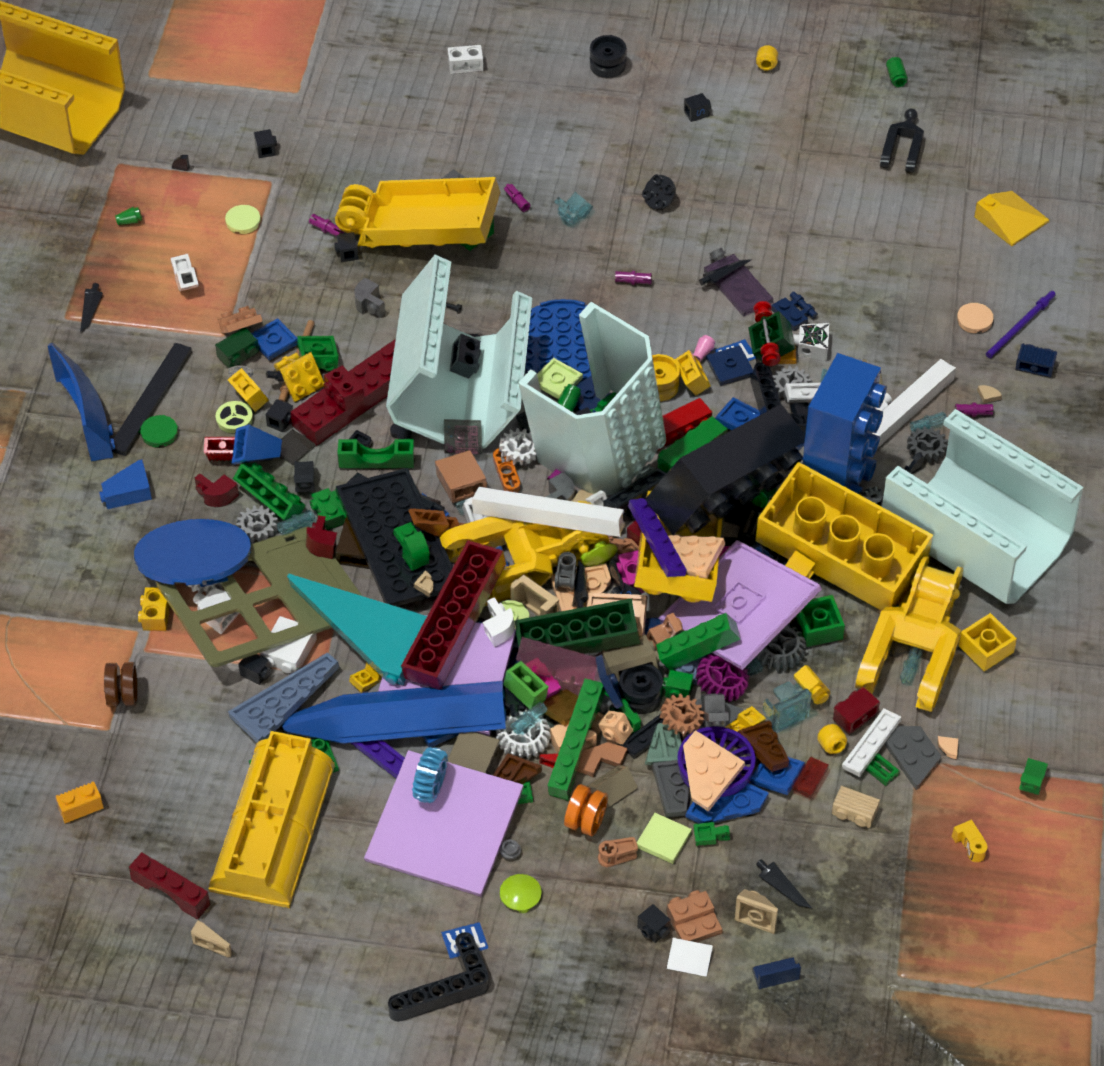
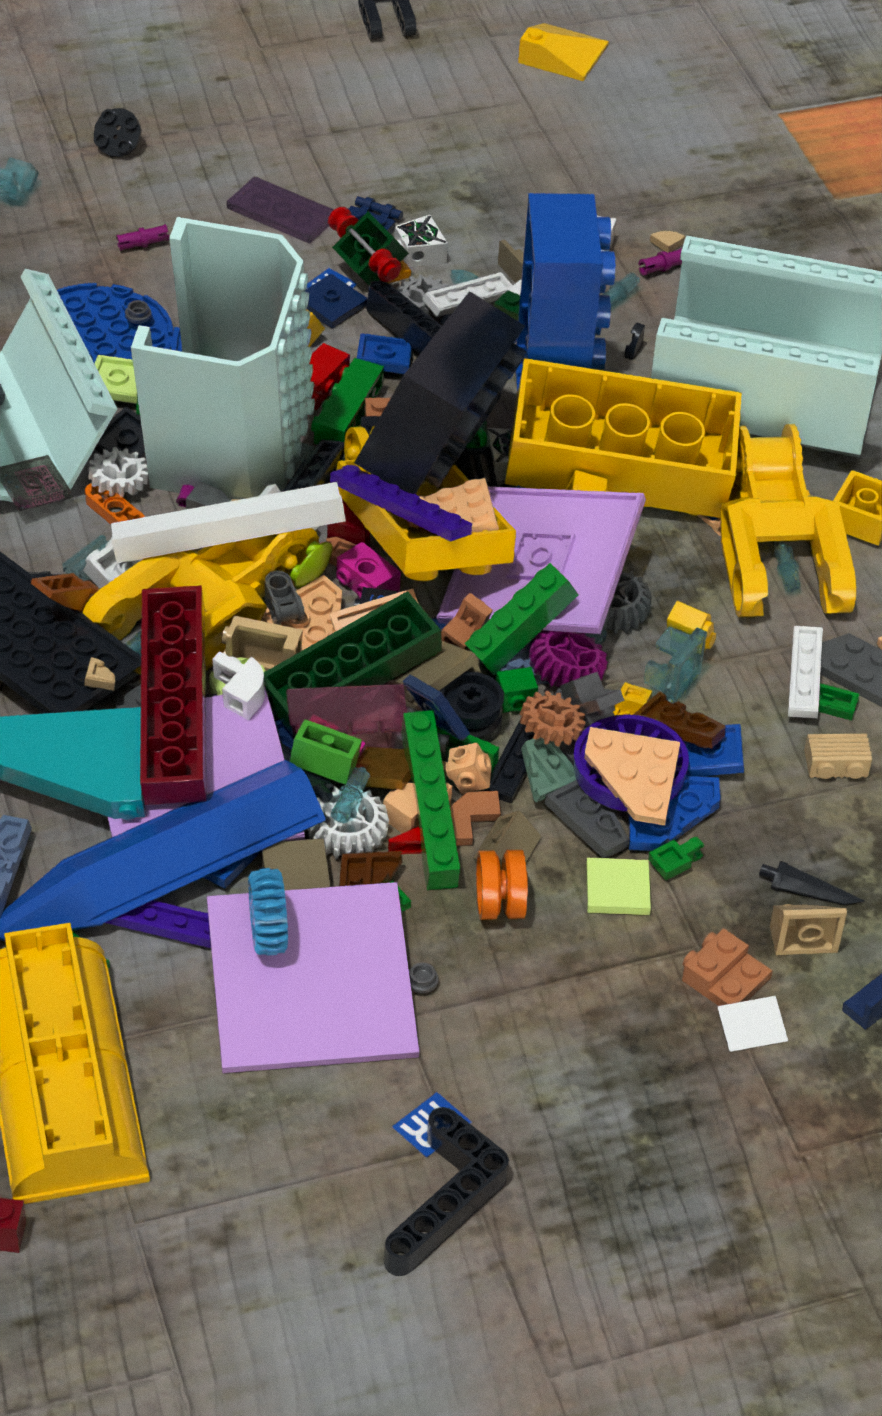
camera: 30 degrees left, 5 degrees down
tan slope [191,920,232,958] -> none
yellow slope [349,663,382,693] -> none
green brick [393,522,429,570] -> none
nougat brick [435,450,487,503] -> none
lime dish [500,874,541,913] -> none
black bar [572,561,588,609] -> none
nougat piece [598,837,638,867] -> none
black bar [606,559,624,592] -> none
black brick [637,904,671,943] -> none
black brick [684,93,711,122] -> none
black bar [699,259,753,286] -> none
flat silver plate [709,247,726,262] -> none
clear red plate [792,756,829,798] -> none
green brick [794,595,845,647] -> none
yellow head [817,724,847,754] -> none
dark red brick [833,687,880,735] -> none
dark grey gear [907,426,948,463] -> none
light nougat tile [957,303,993,333] -> none
dark purple bar [986,290,1056,358] -> none
dark blue brick [1015,343,1057,377] -> none

